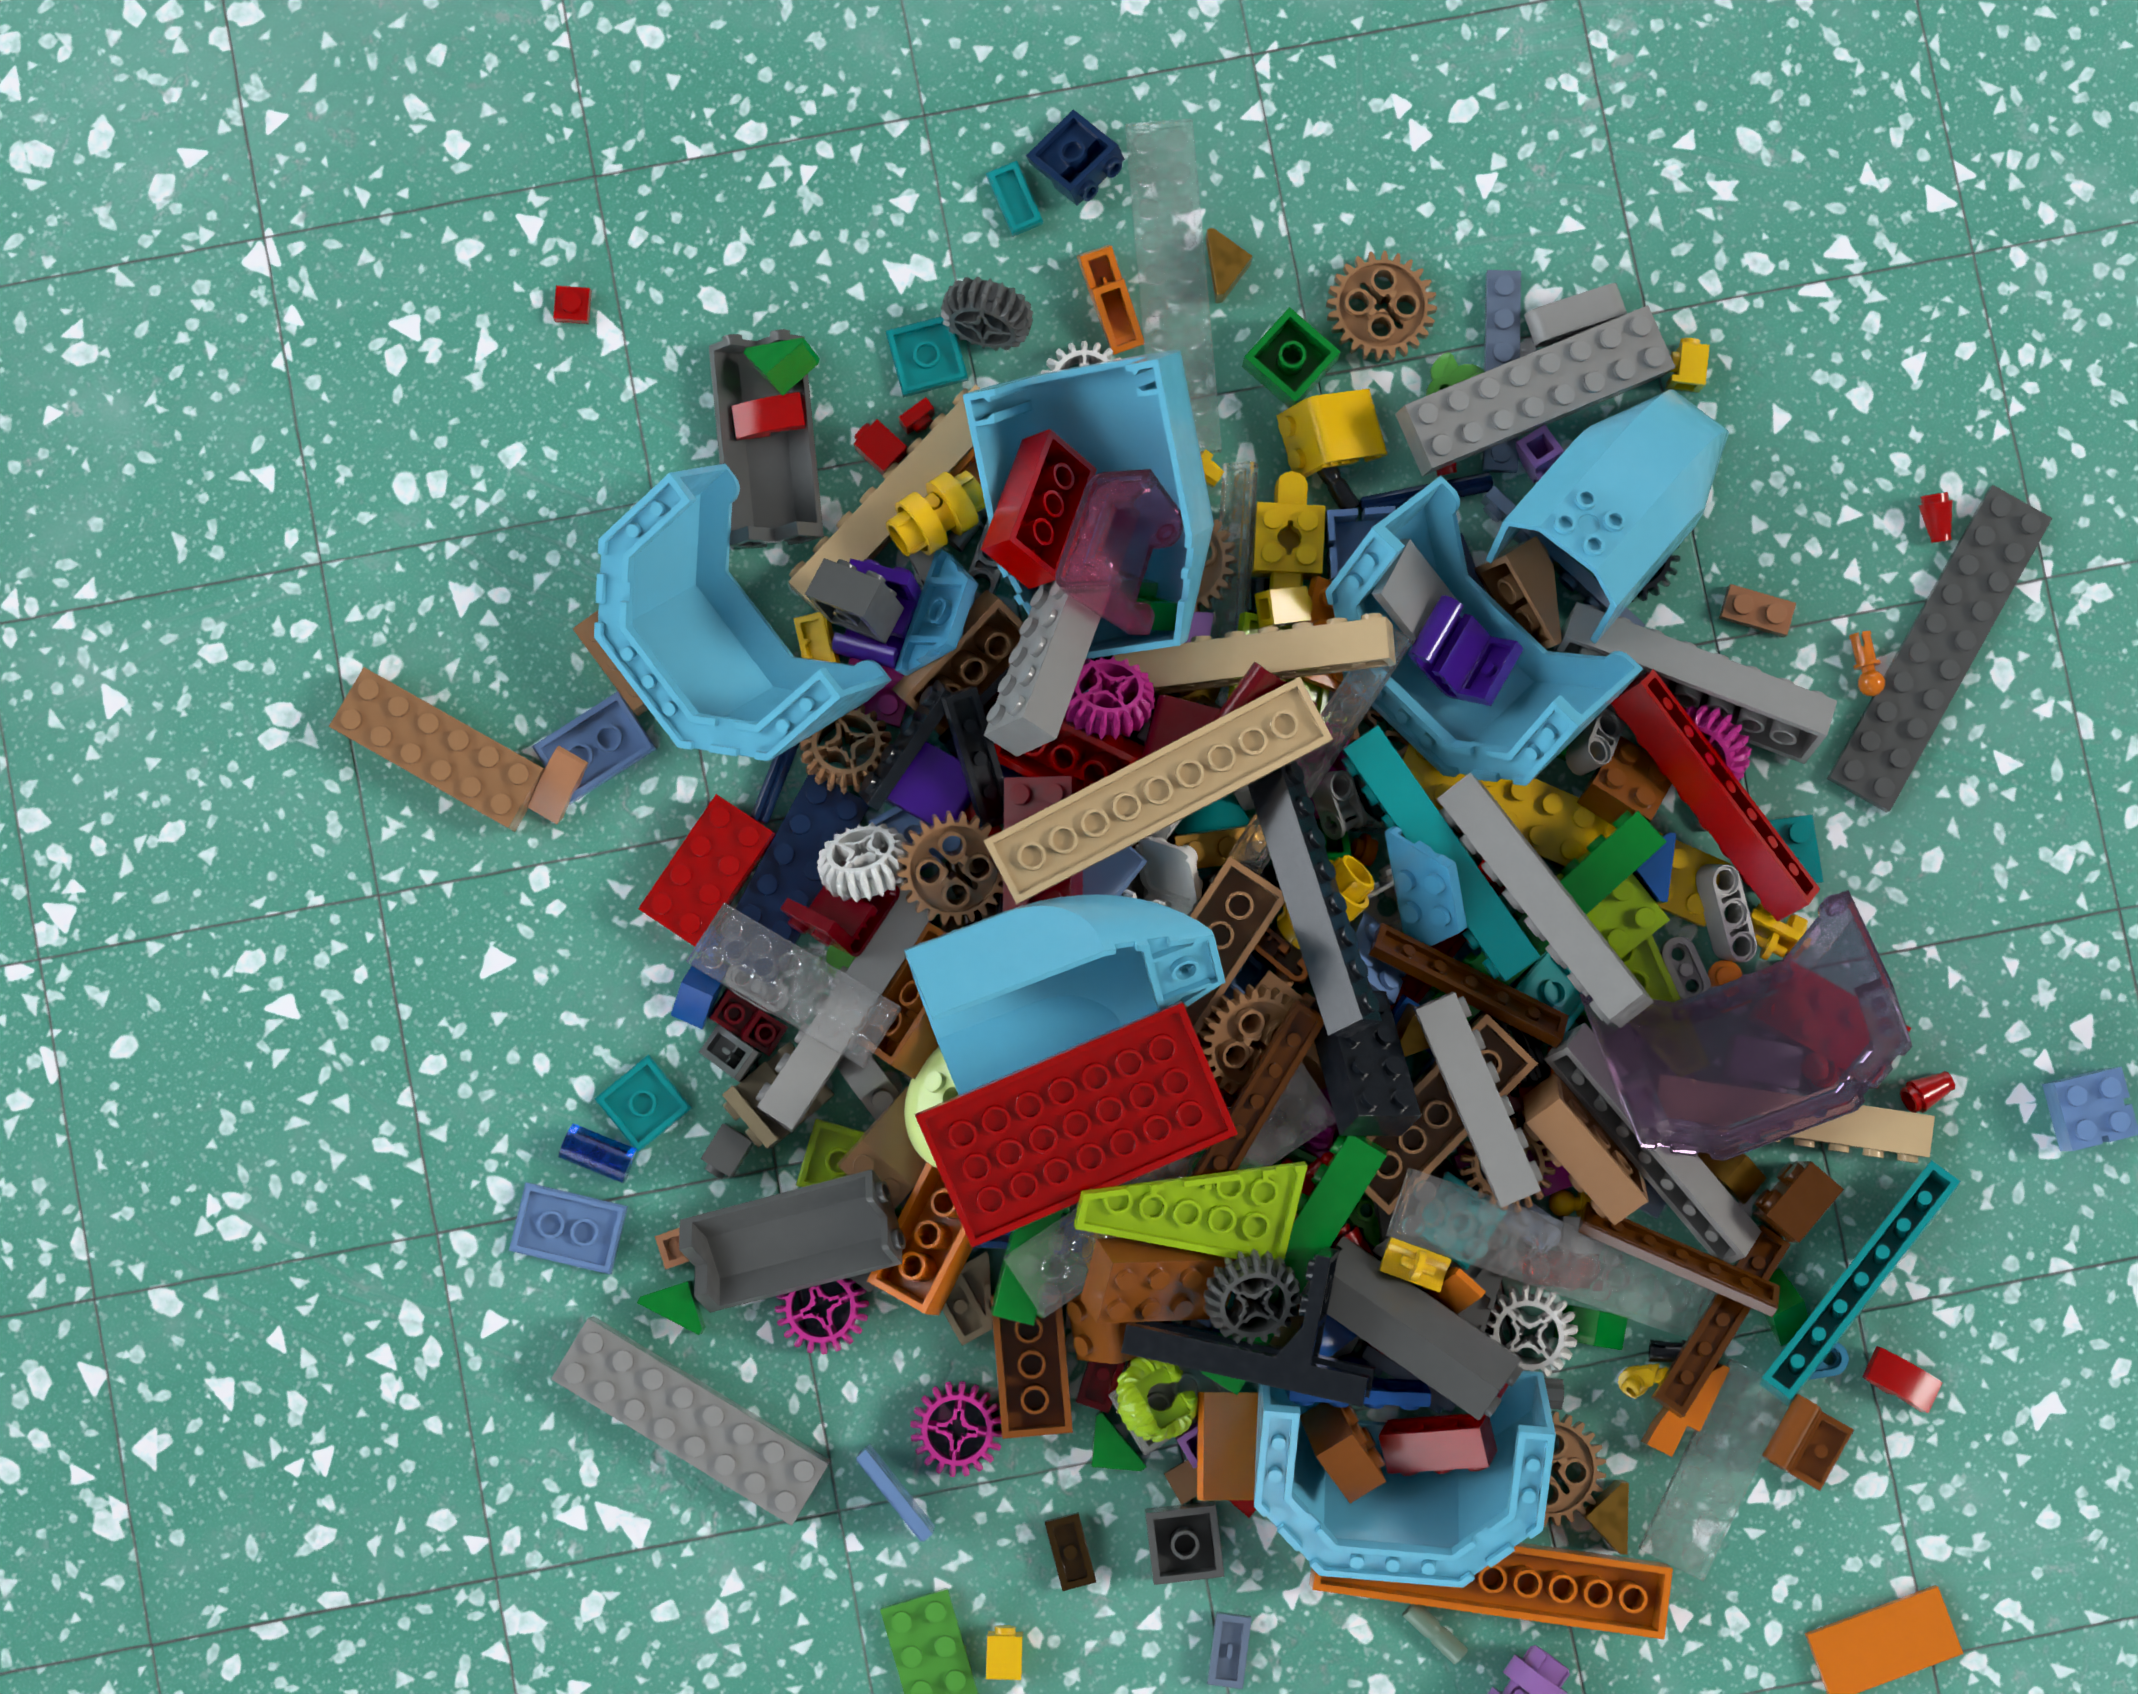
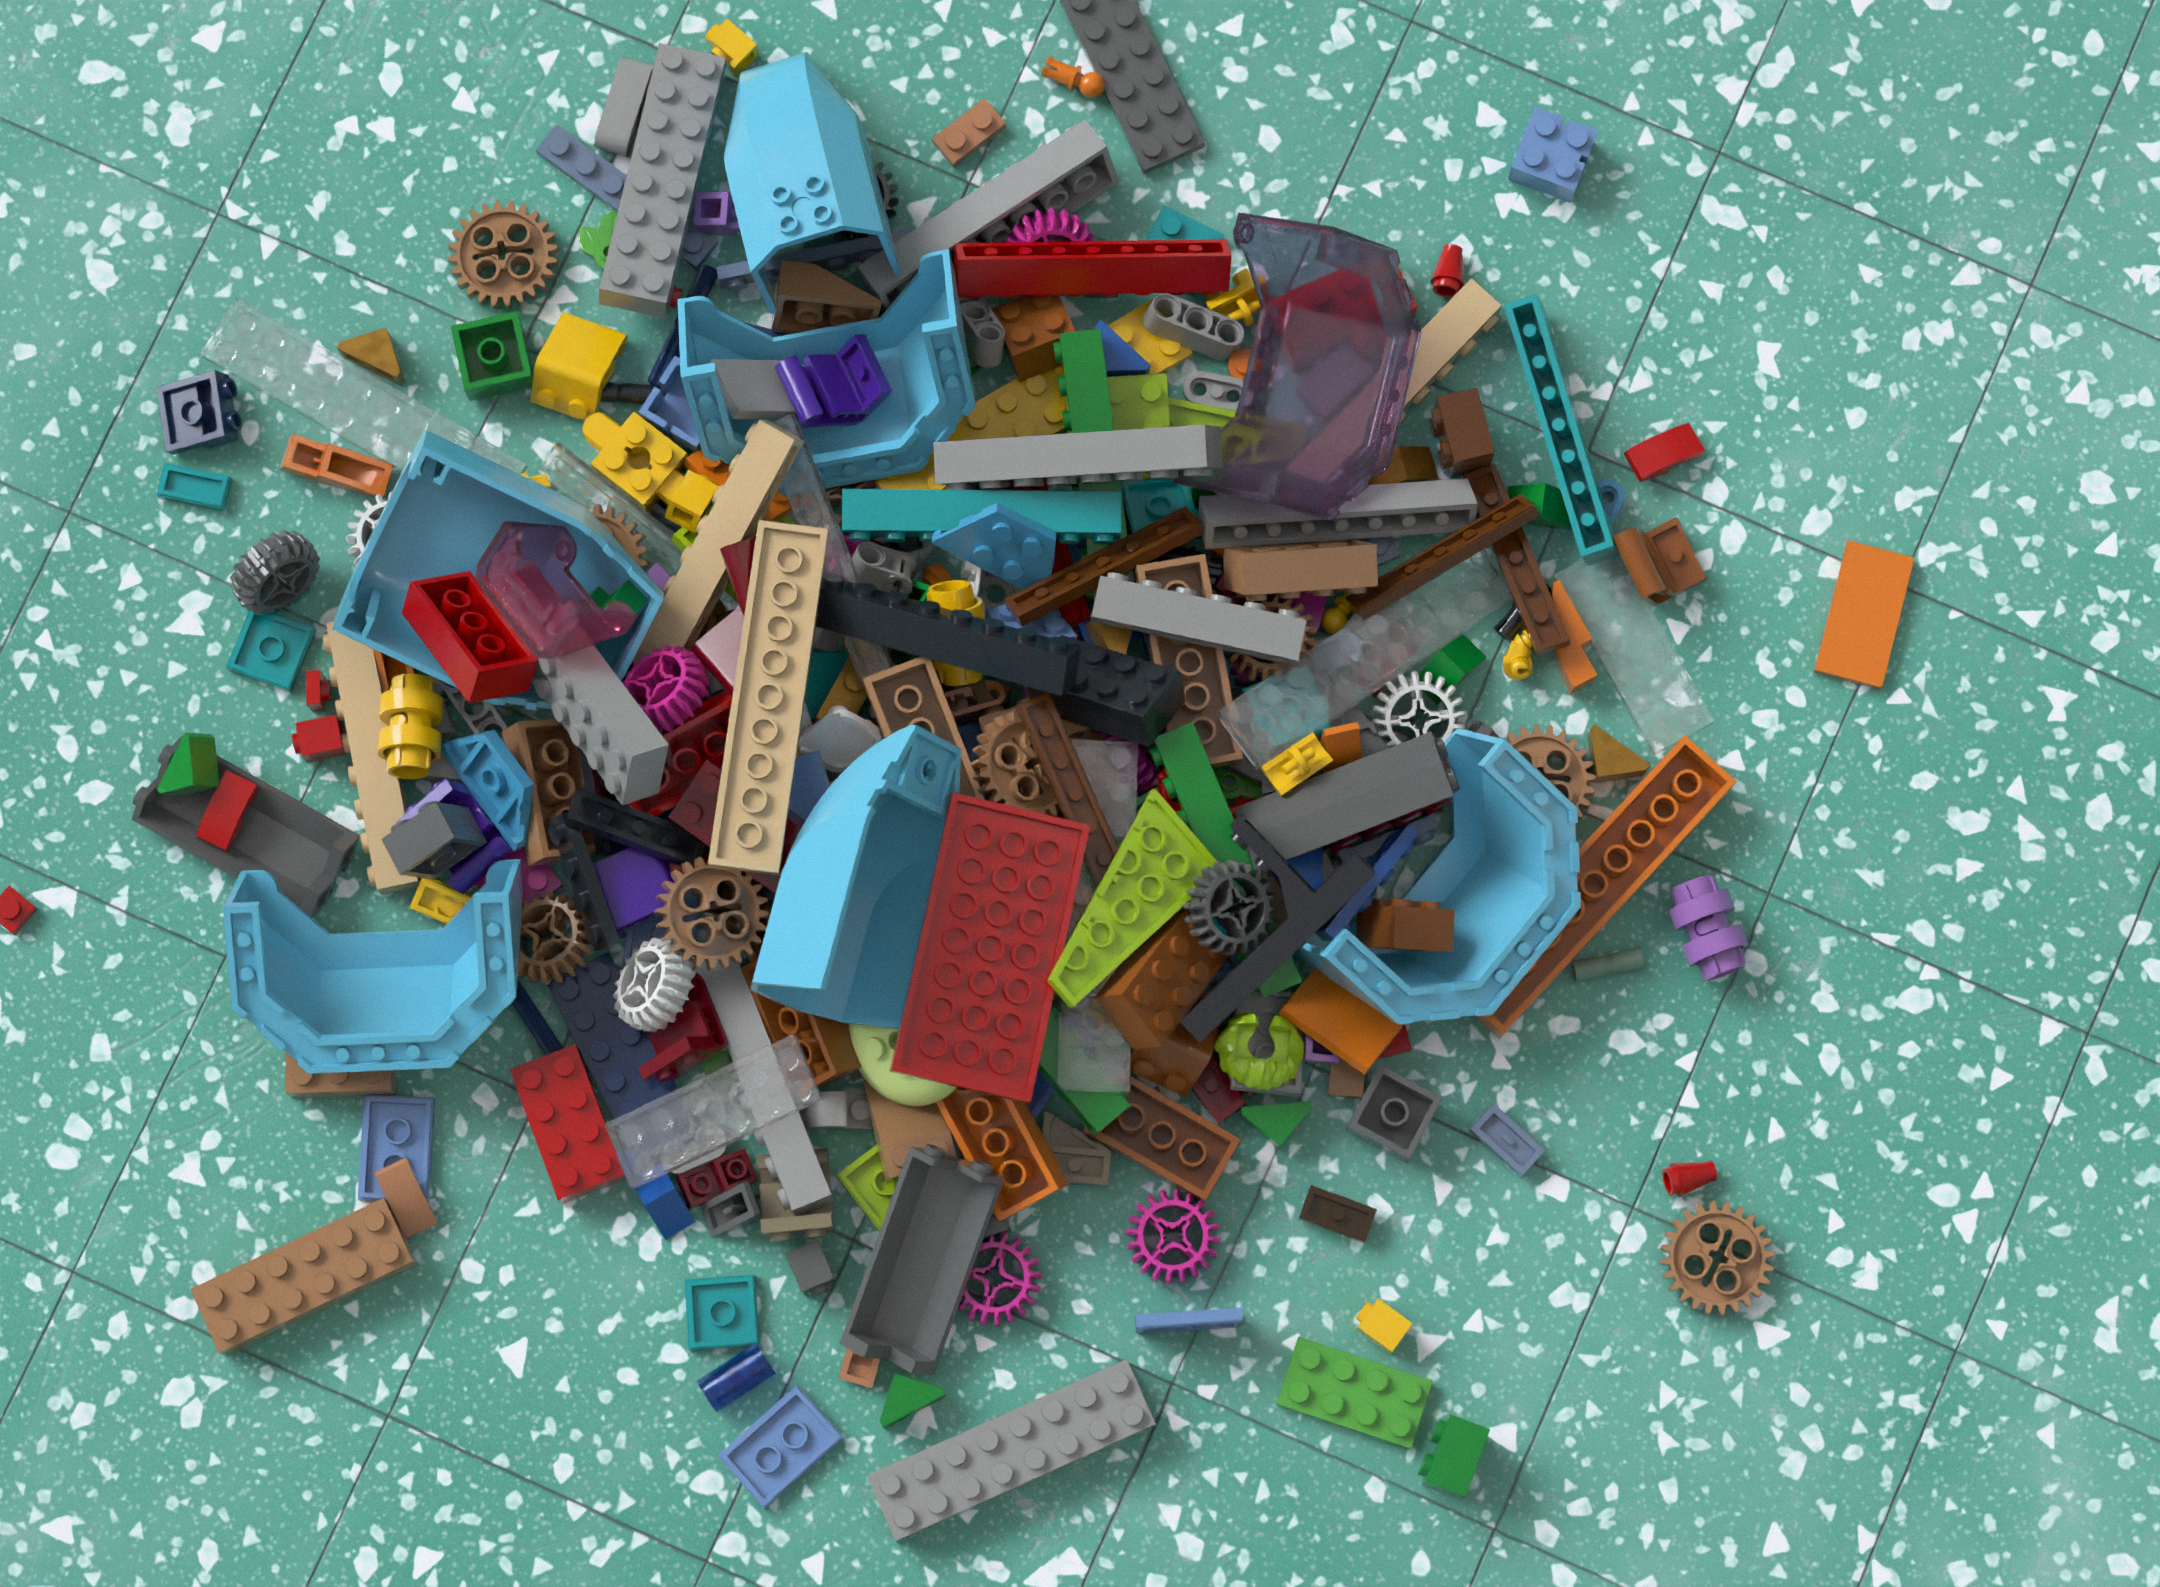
camera: 50 degrees left, 5 degrees down
brick [1378,1414,1497,1476] -> none

